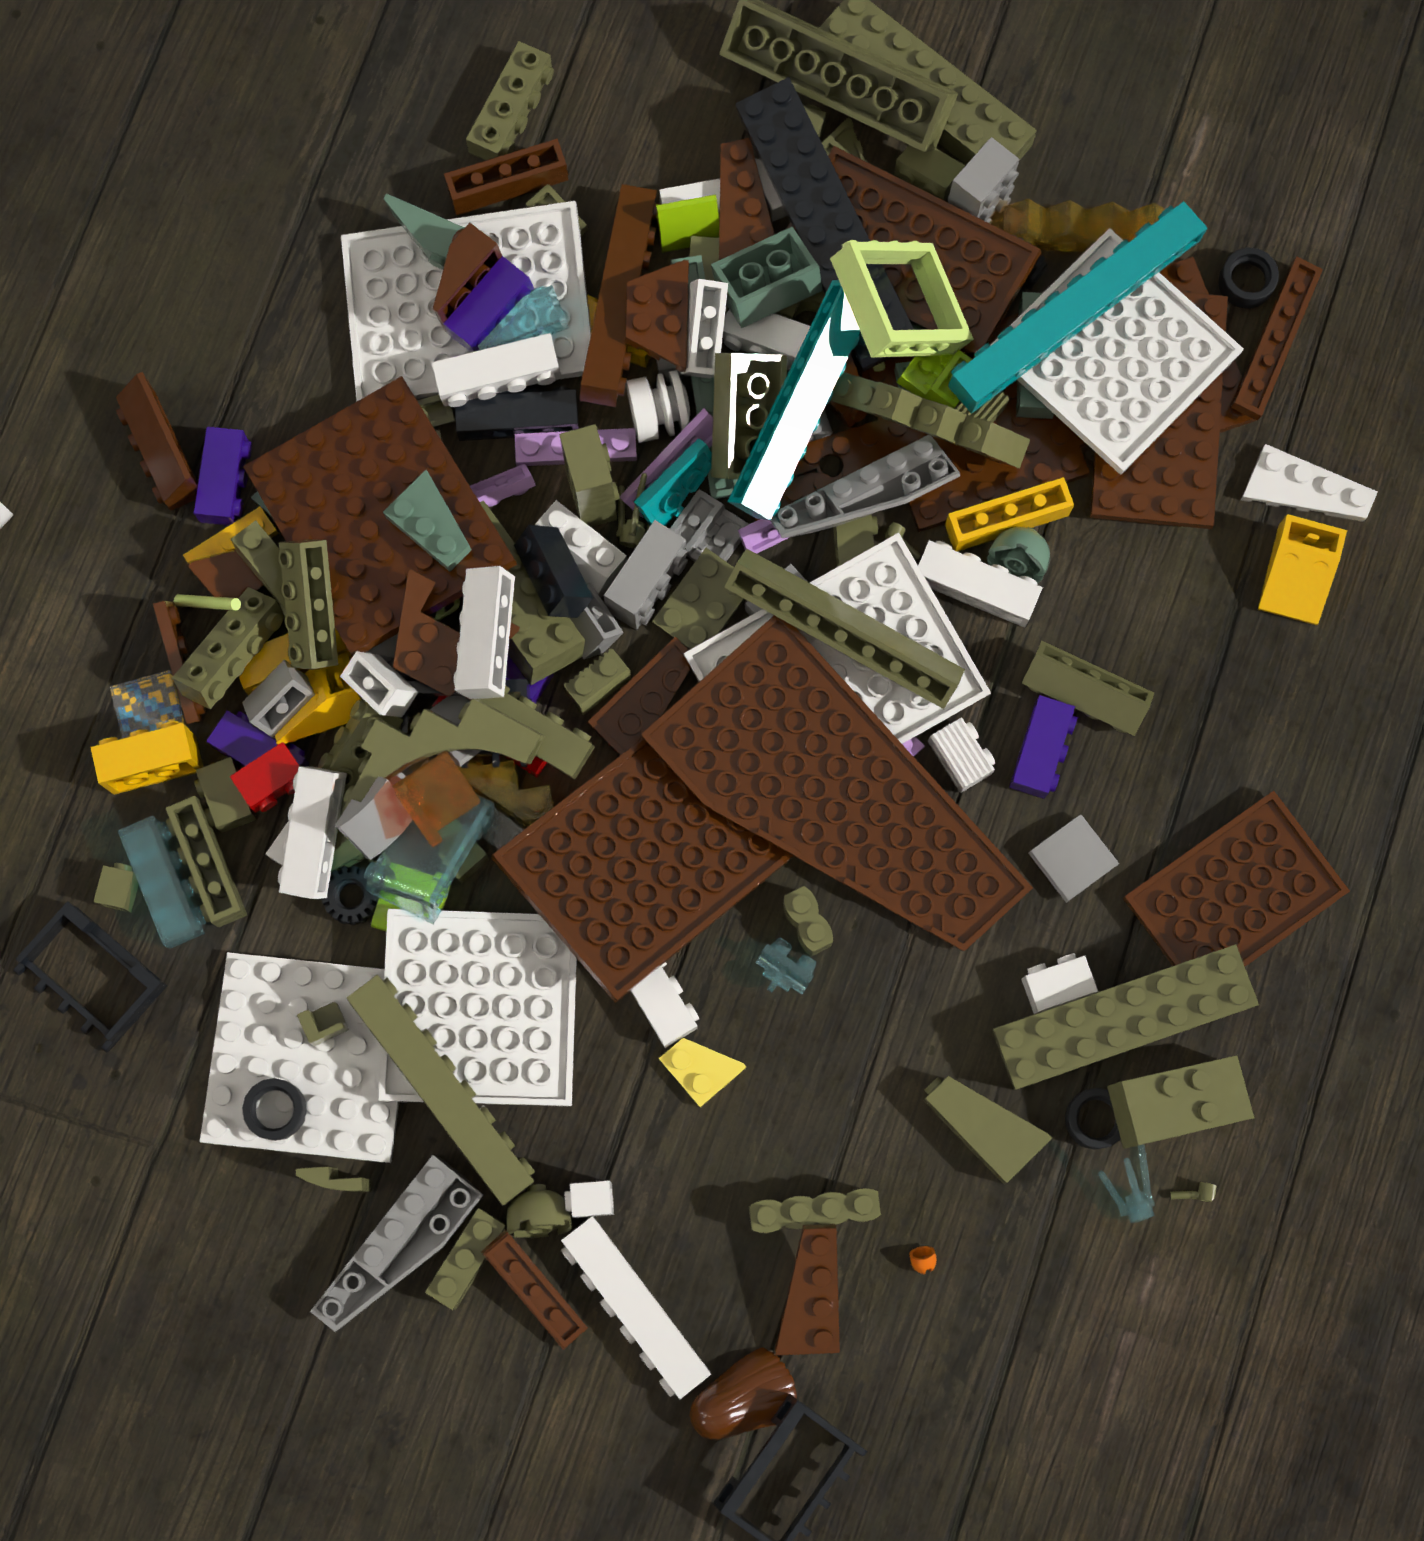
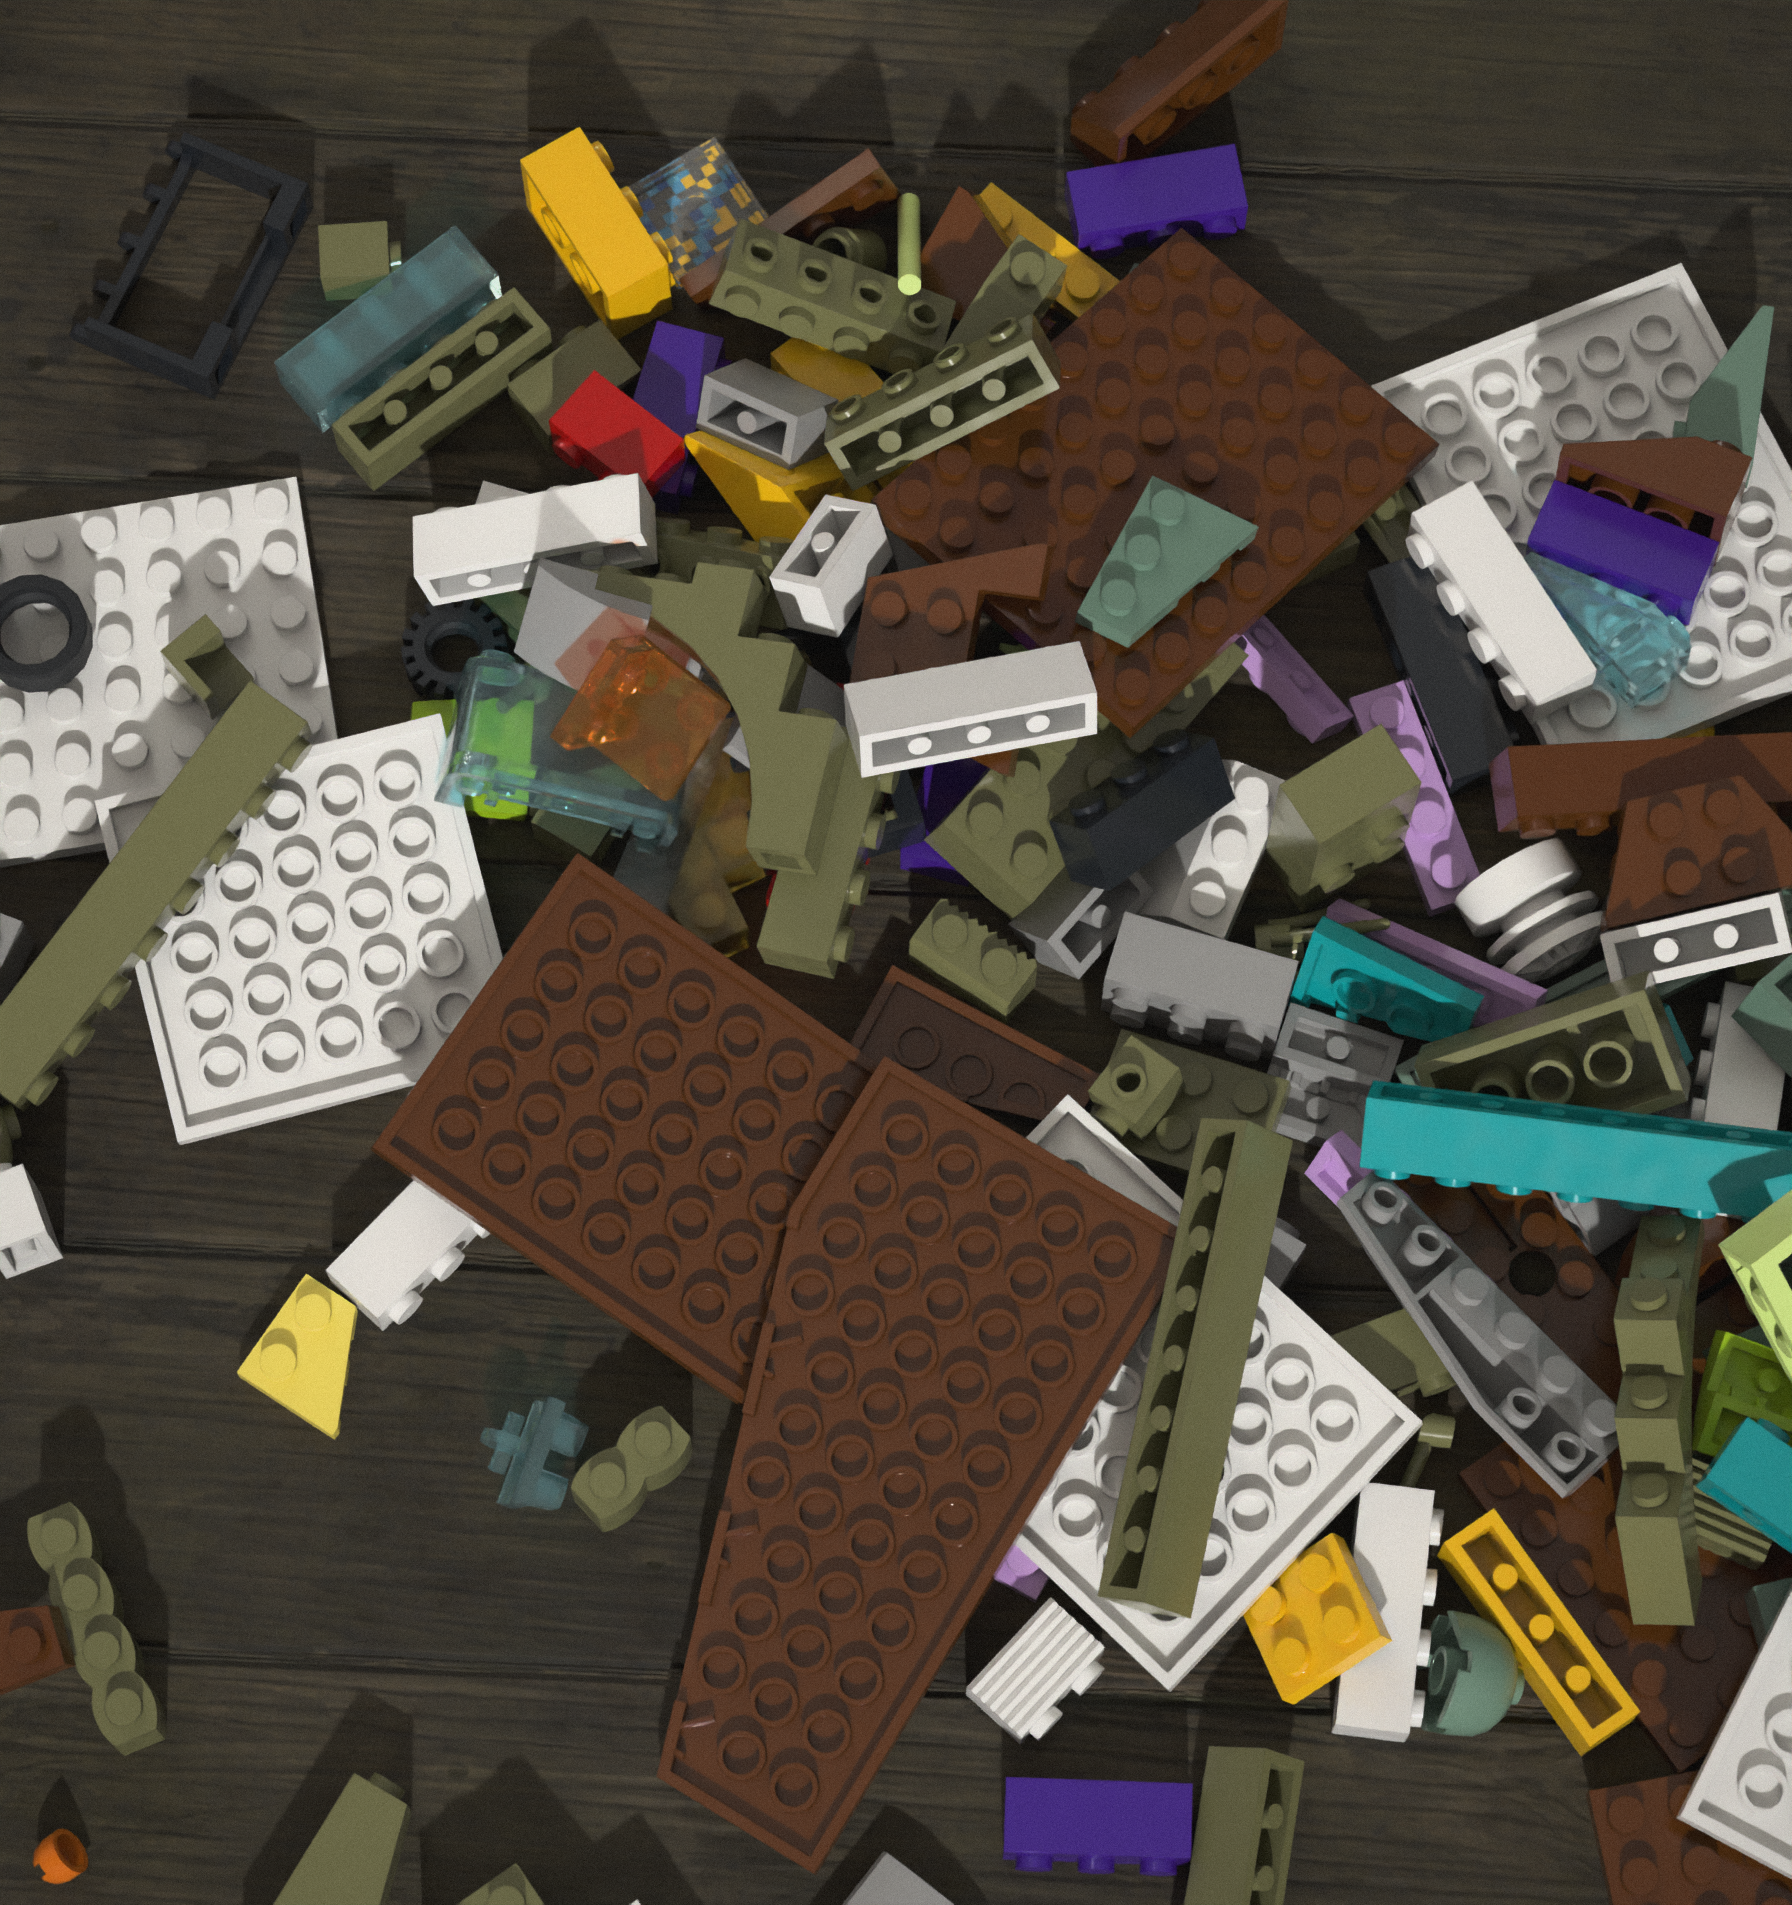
camera: 75 degrees right, 5 degrees down
none -> olive brick [812,227,887,273]
none -> olive brick [1088,1035,1186,1143]
none -> yellow plate [1243,1533,1392,1705]

